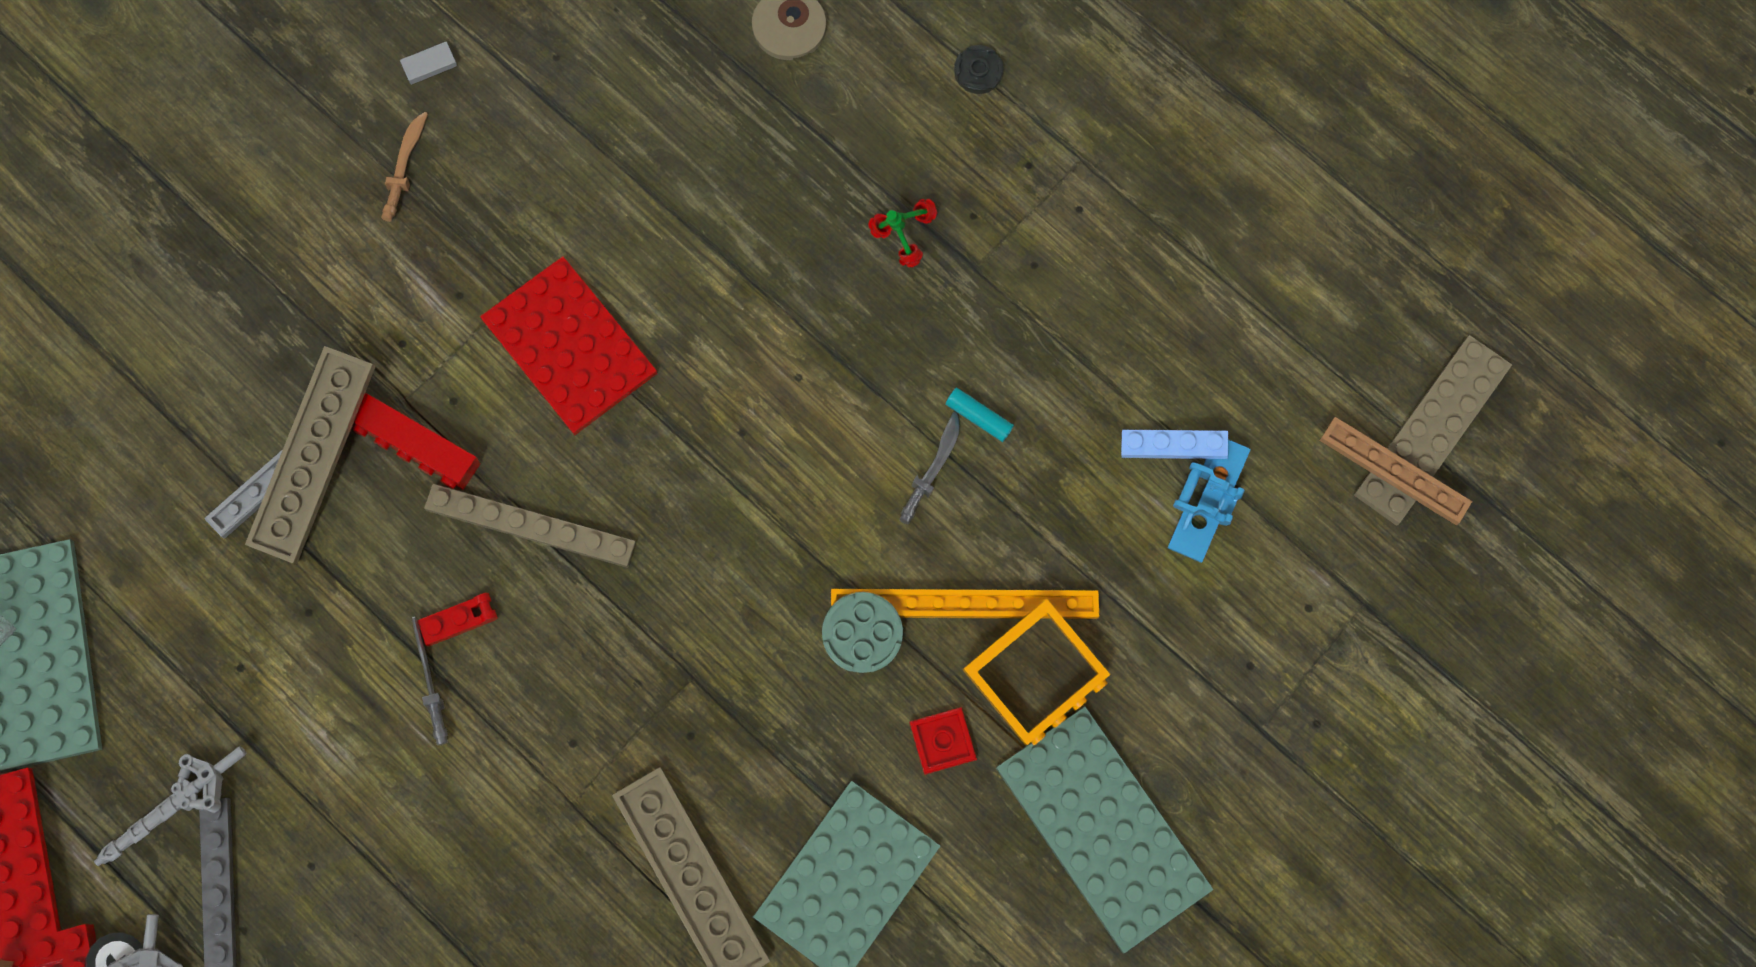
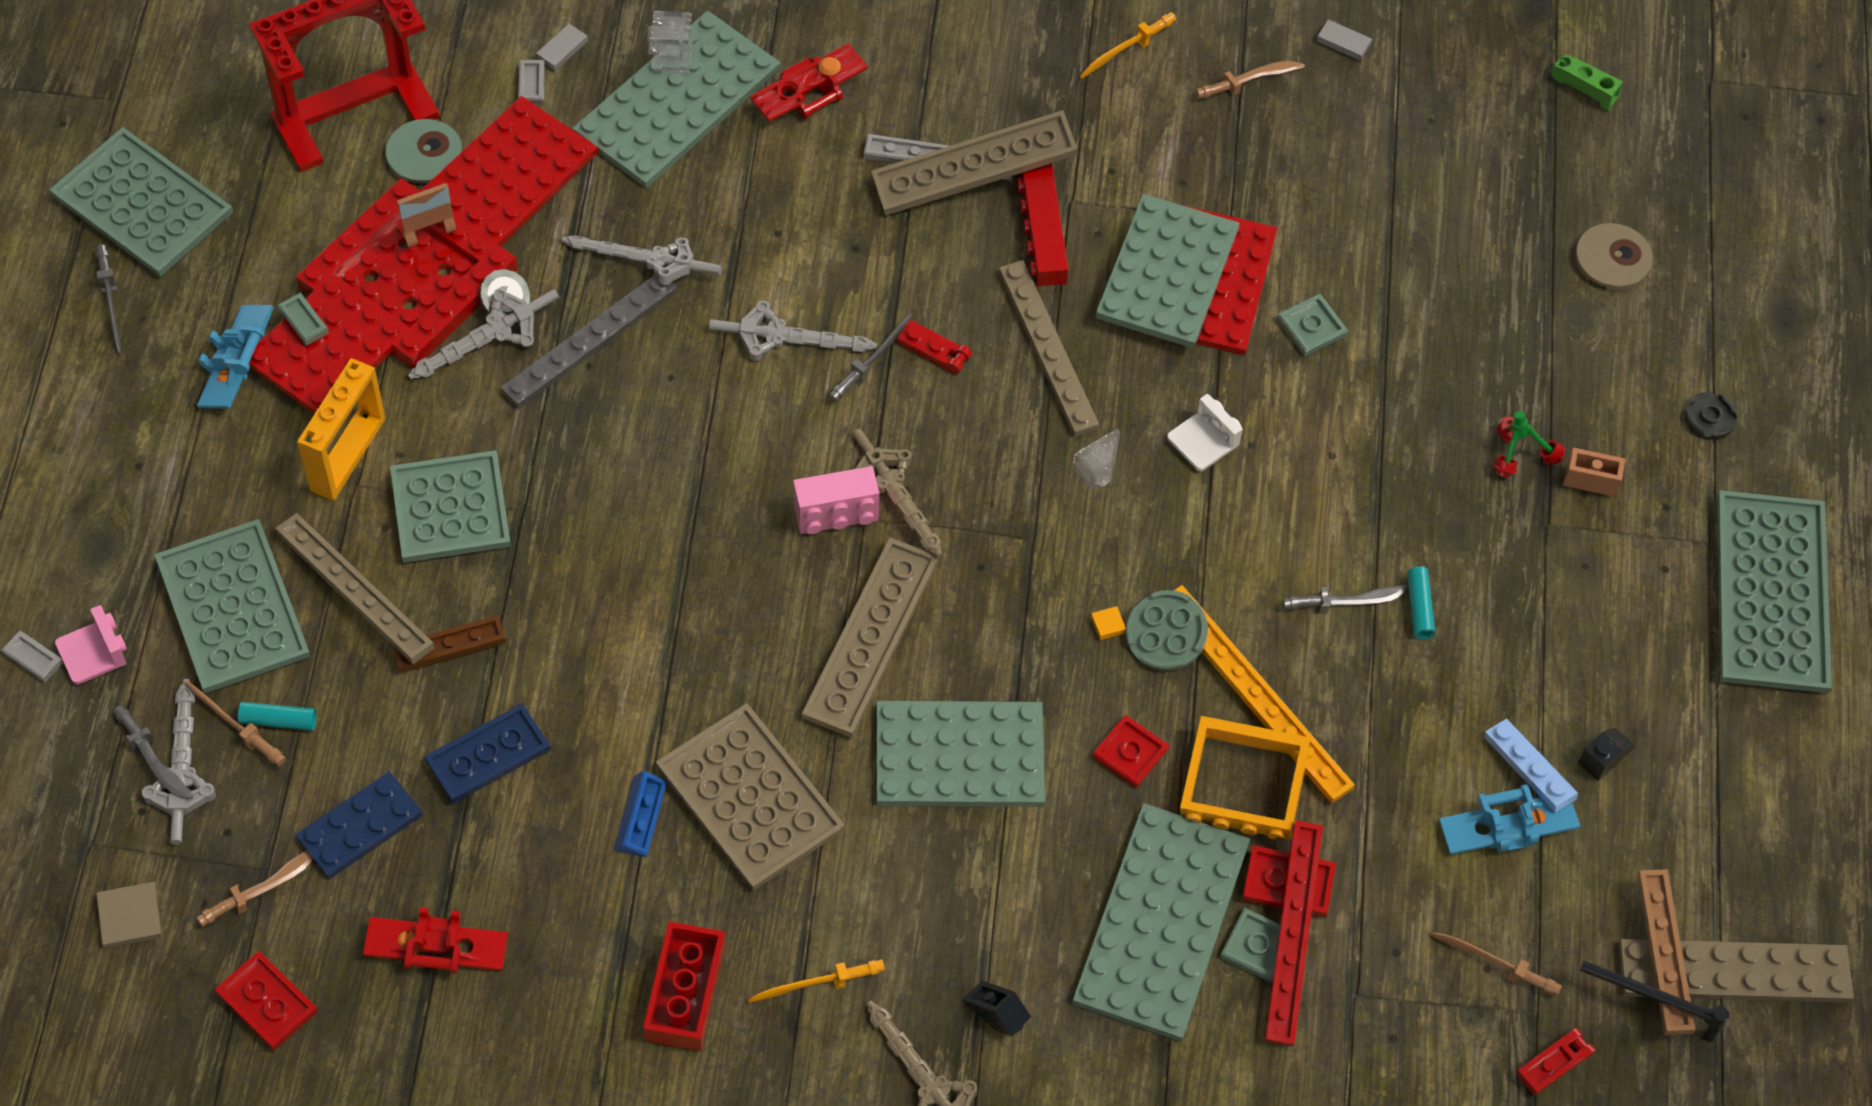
camera: 55 degrees right, 15 degrees down
none -> light grey bar [709,301,877,361]
none -> red piece [750,43,868,122]
none -> bright pink brick [793,466,879,534]
none -> dark tan bar [852,429,943,558]
none -> clear slope [1073,429,1120,490]
none -> light orange sword [1080,12,1176,79]
none -> light orange tile [1091,606,1126,640]
none -> sand green plate [1096,194,1240,348]
none -> white bracket [1167,394,1243,471]
none -> sand green tile [1220,908,1280,983]
none -> red plate [1242,845,1336,918]
none -> red plate [1264,820,1323,1047]
none -> sand green tile [1277,294,1348,357]
none -> medium nougat sword [1430,932,1562,996]
none -> red plate [1516,1028,1597,1096]
none -> nougat brick [1563,448,1625,497]
none -> black slope [1578,727,1636,781]
none -> black bar [1580,960,1730,1042]
none -> sand green plate [1717,490,1832,693]

